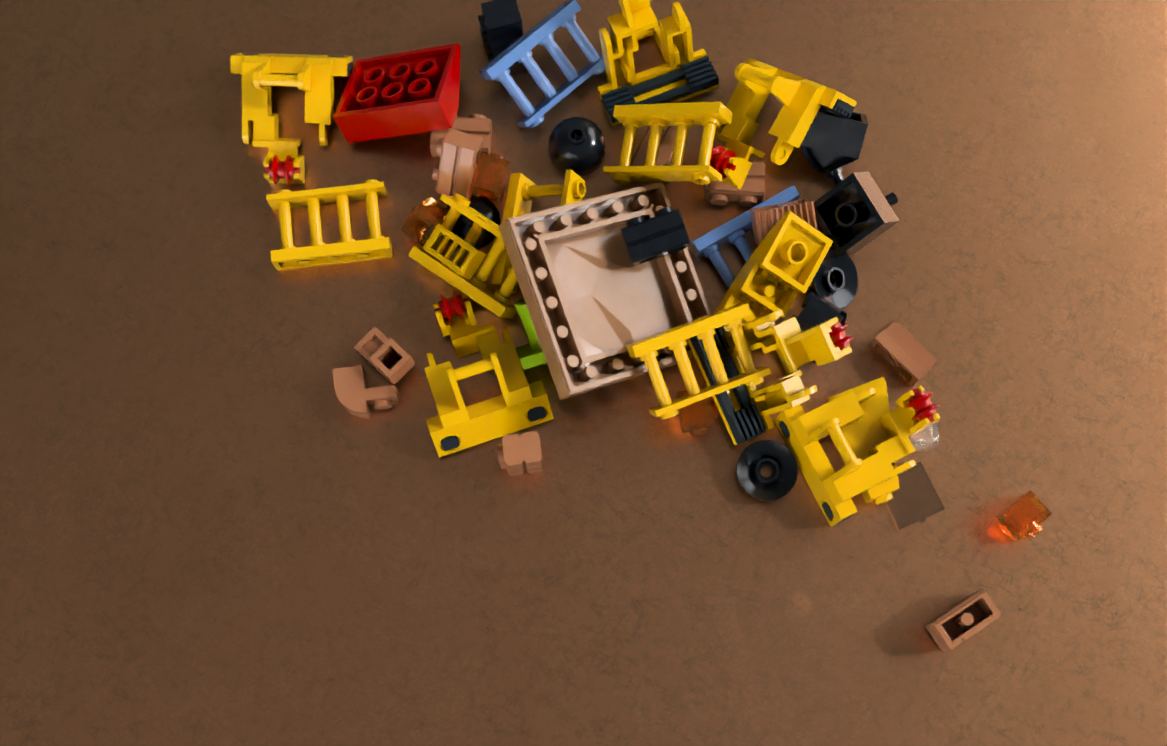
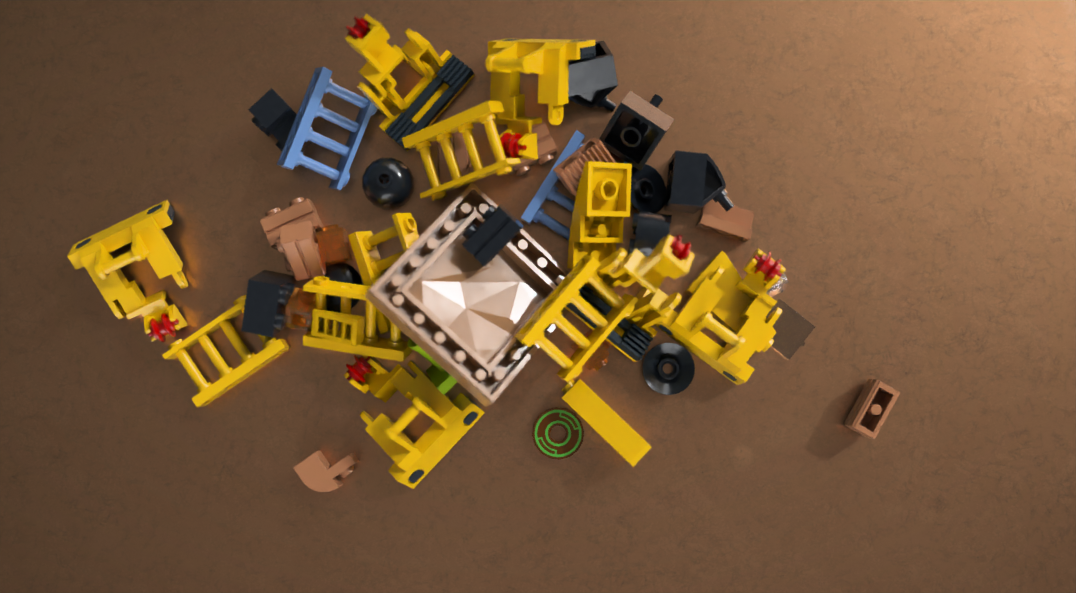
camera: 30 degrees left, 10 degrees up
red slope [333,43,461,143] -> none
nougat brick [354,327,416,385] -> none
nougat brick [497,431,544,476] -> none
clear orange brick [996,490,1052,541] -> none
none -> black brick [241,270,297,337]
none -> reddish brown tile [532,407,584,460]
none -> yellow slope [561,379,652,467]
none -> black piece [664,150,735,214]

